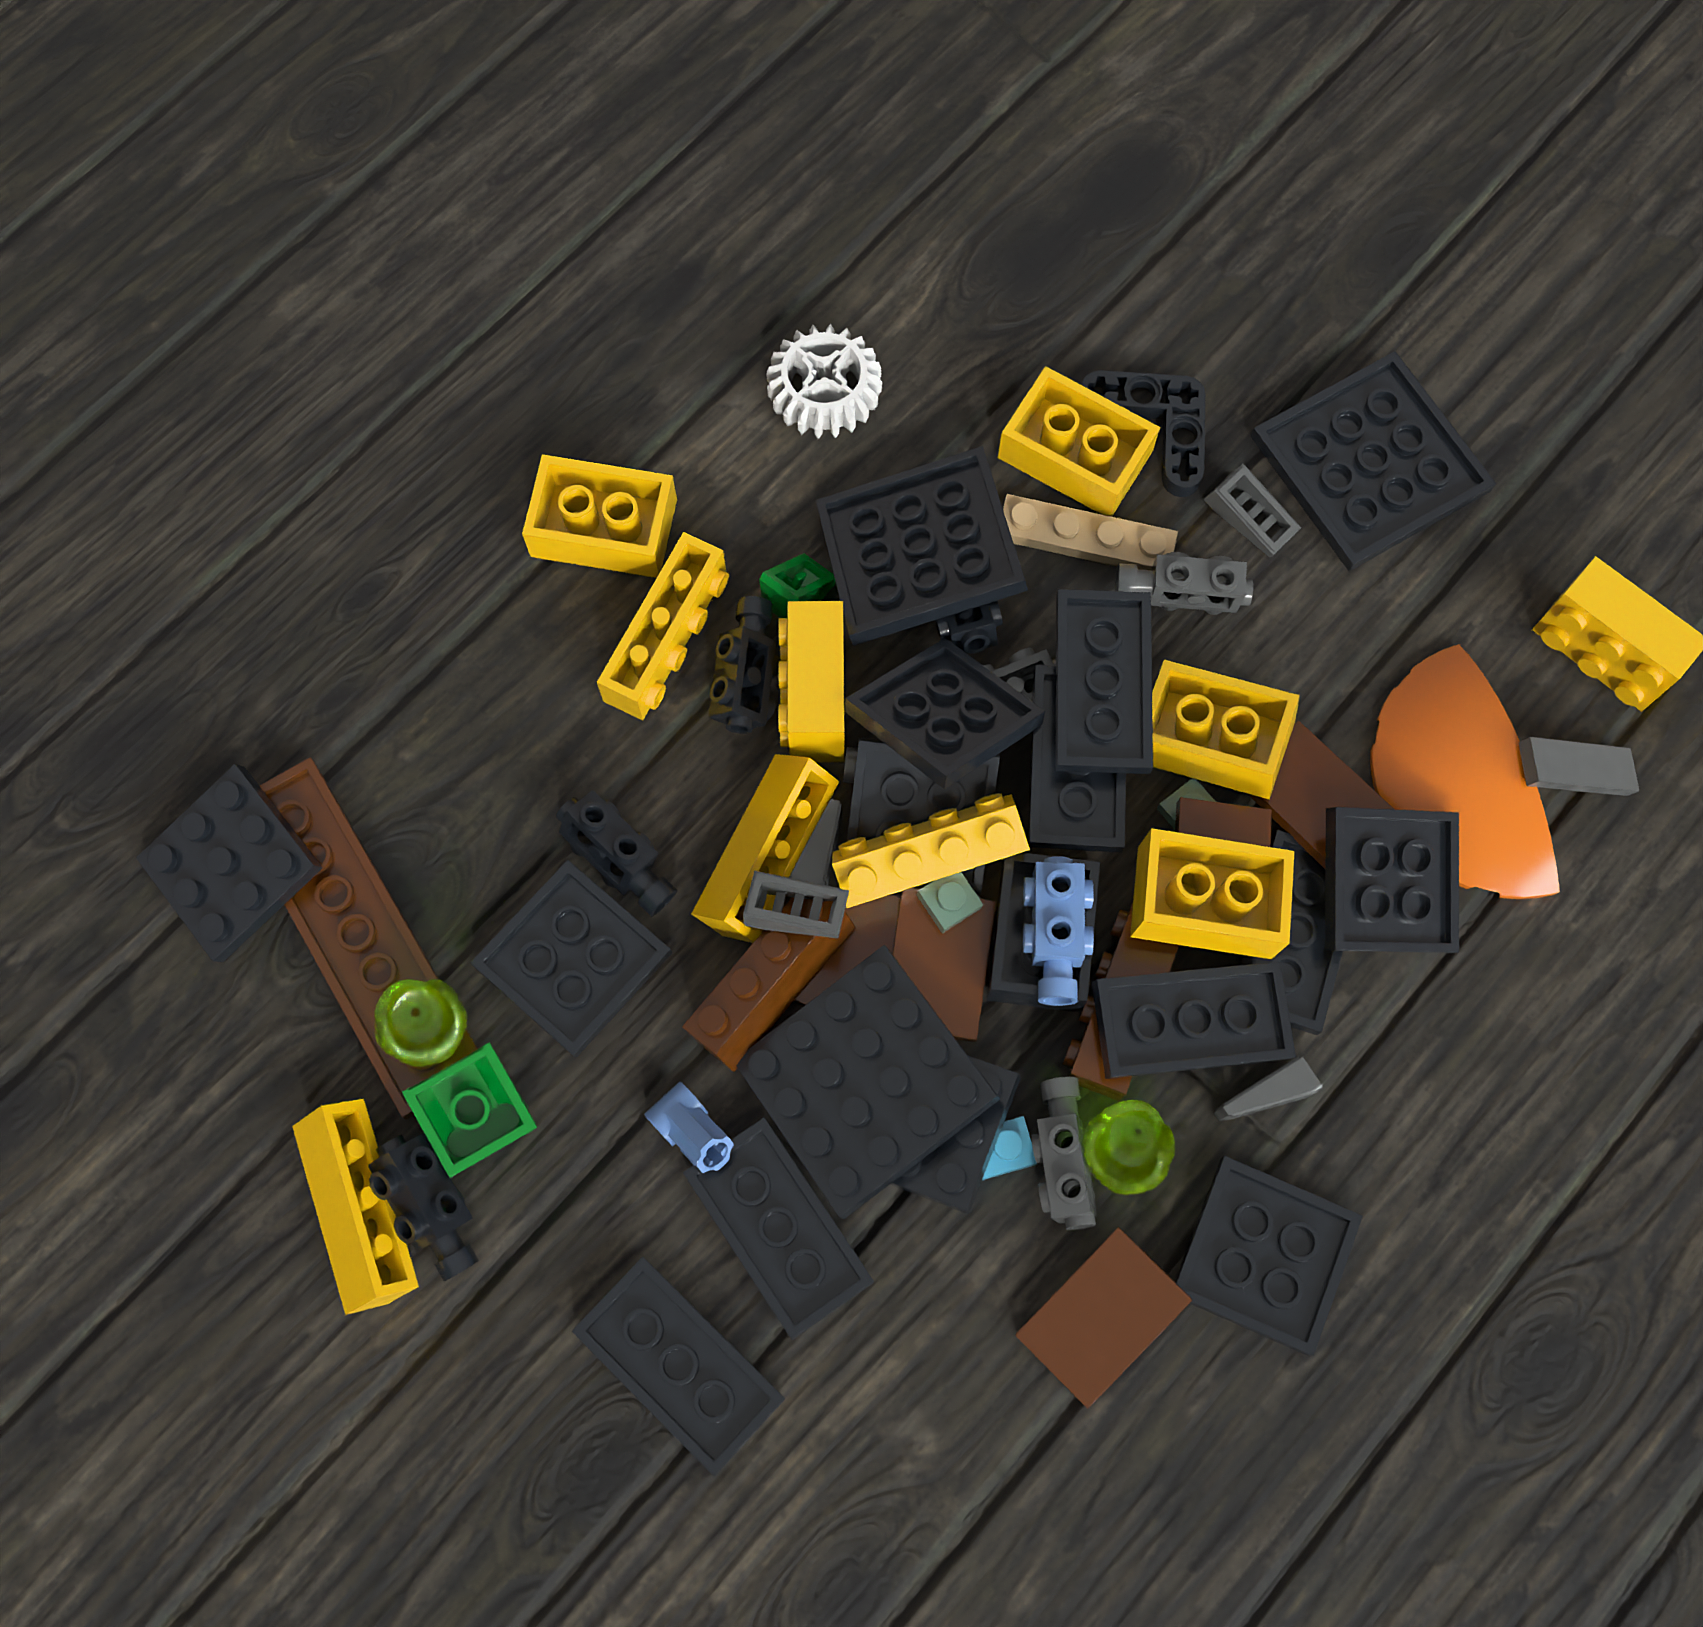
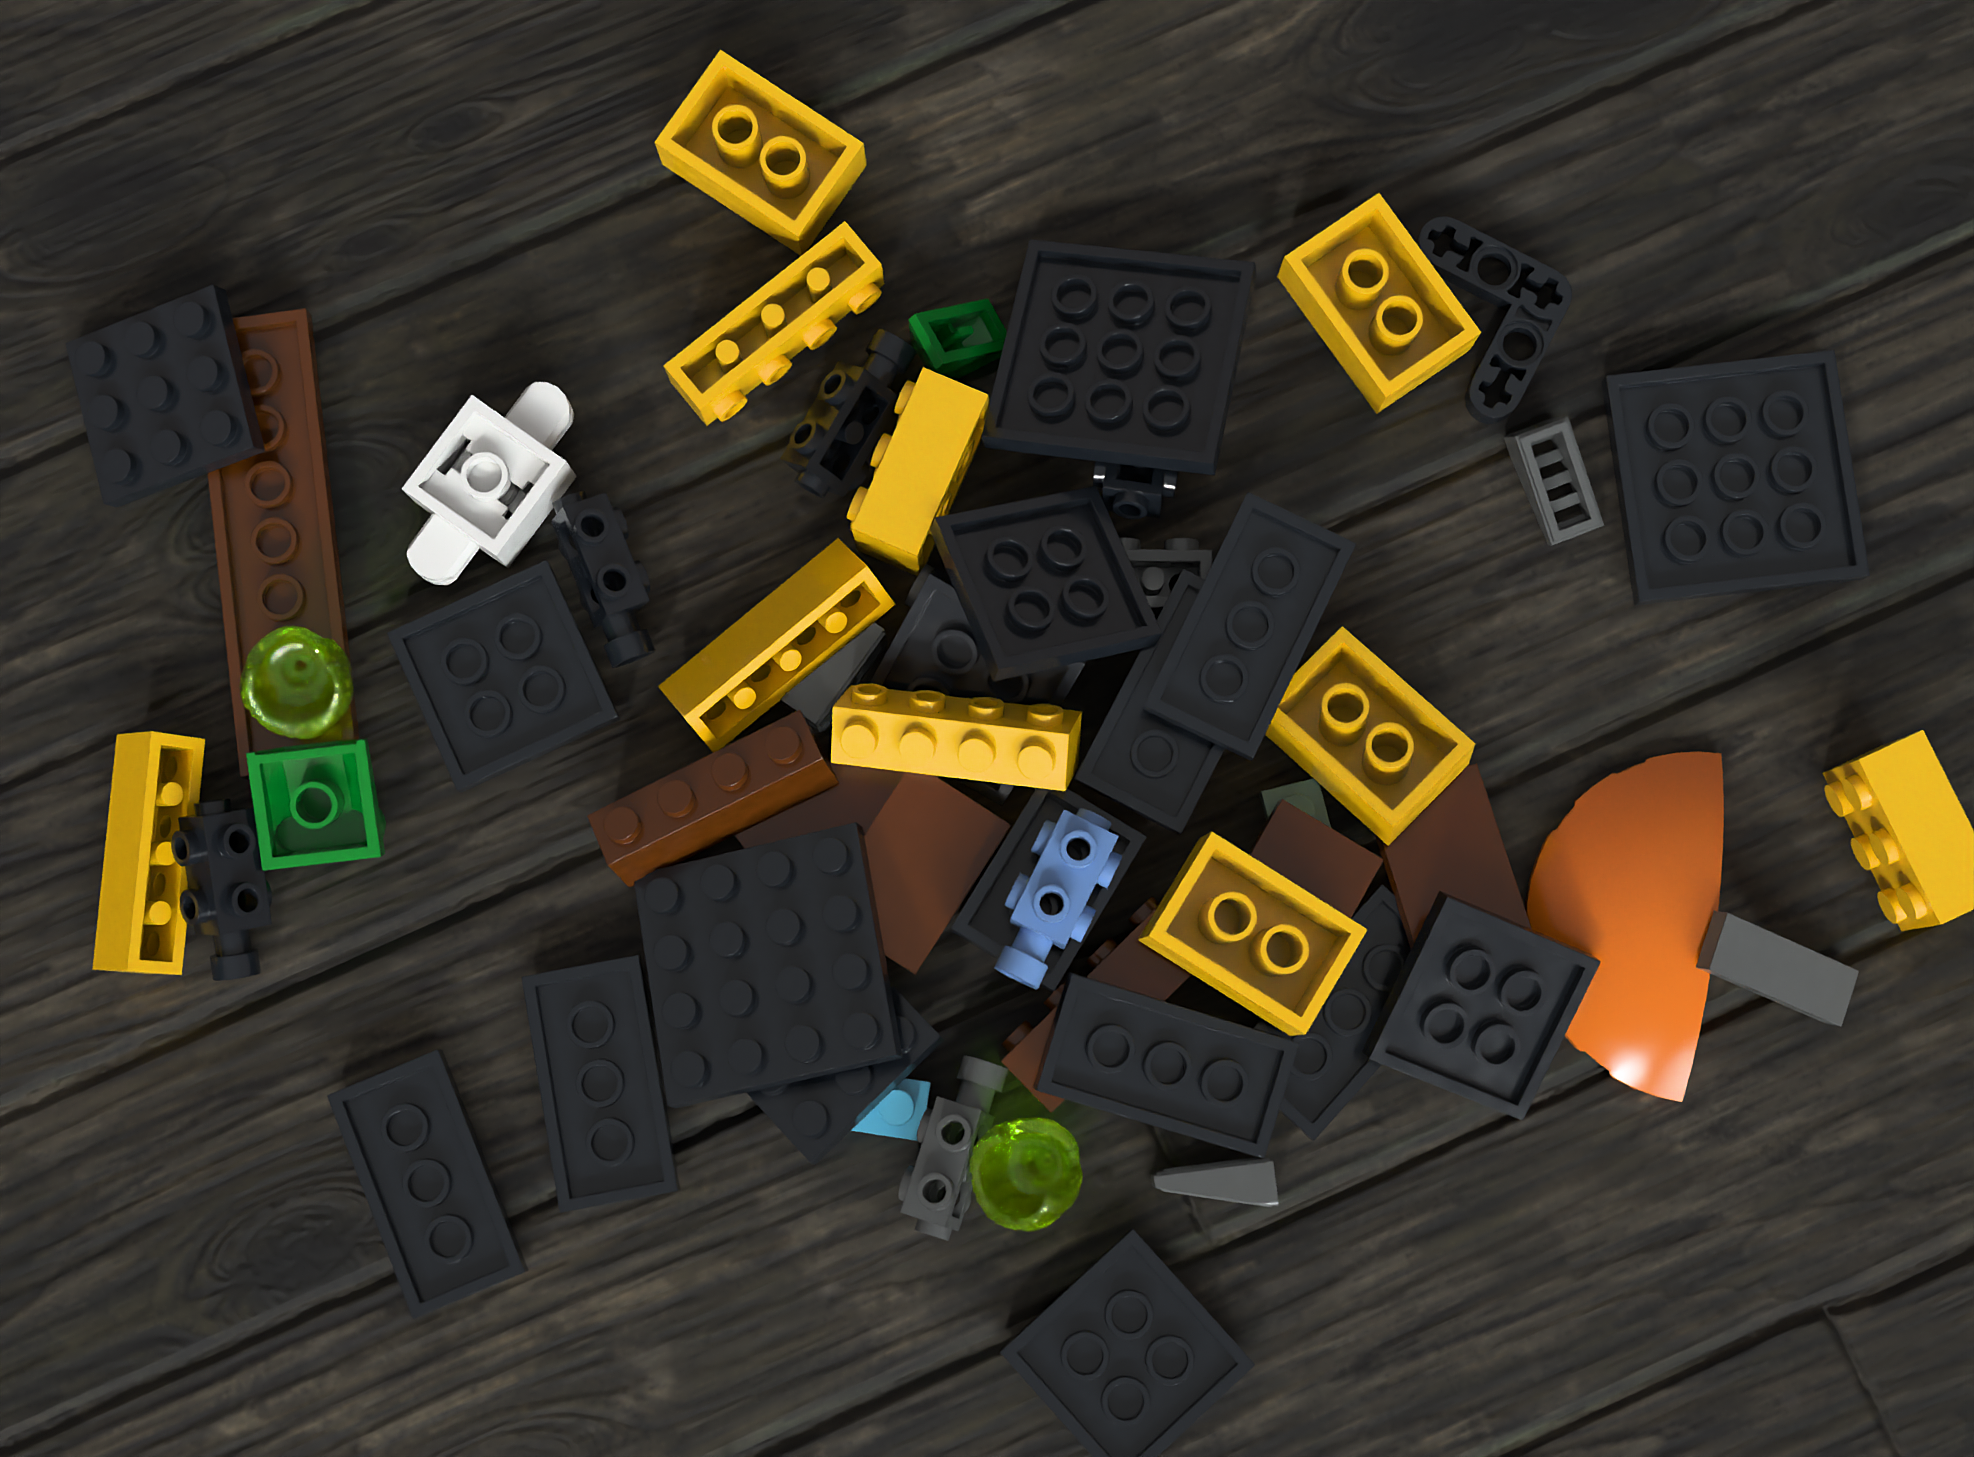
camera: 25 degrees right, 10 degrees up
medium blue piece [644,1082,734,1173] -> none
dark grey slope [743,871,849,938] -> none
white gear [767,324,882,439] -> none
sand green plate [916,872,983,934] -> none
tan plate [1003,494,1178,570] -> none
reddish brown tile [1015,1226,1192,1409] -> none
dark grey brick [1114,552,1253,615] -> none
none -> white brick [402,382,577,585]

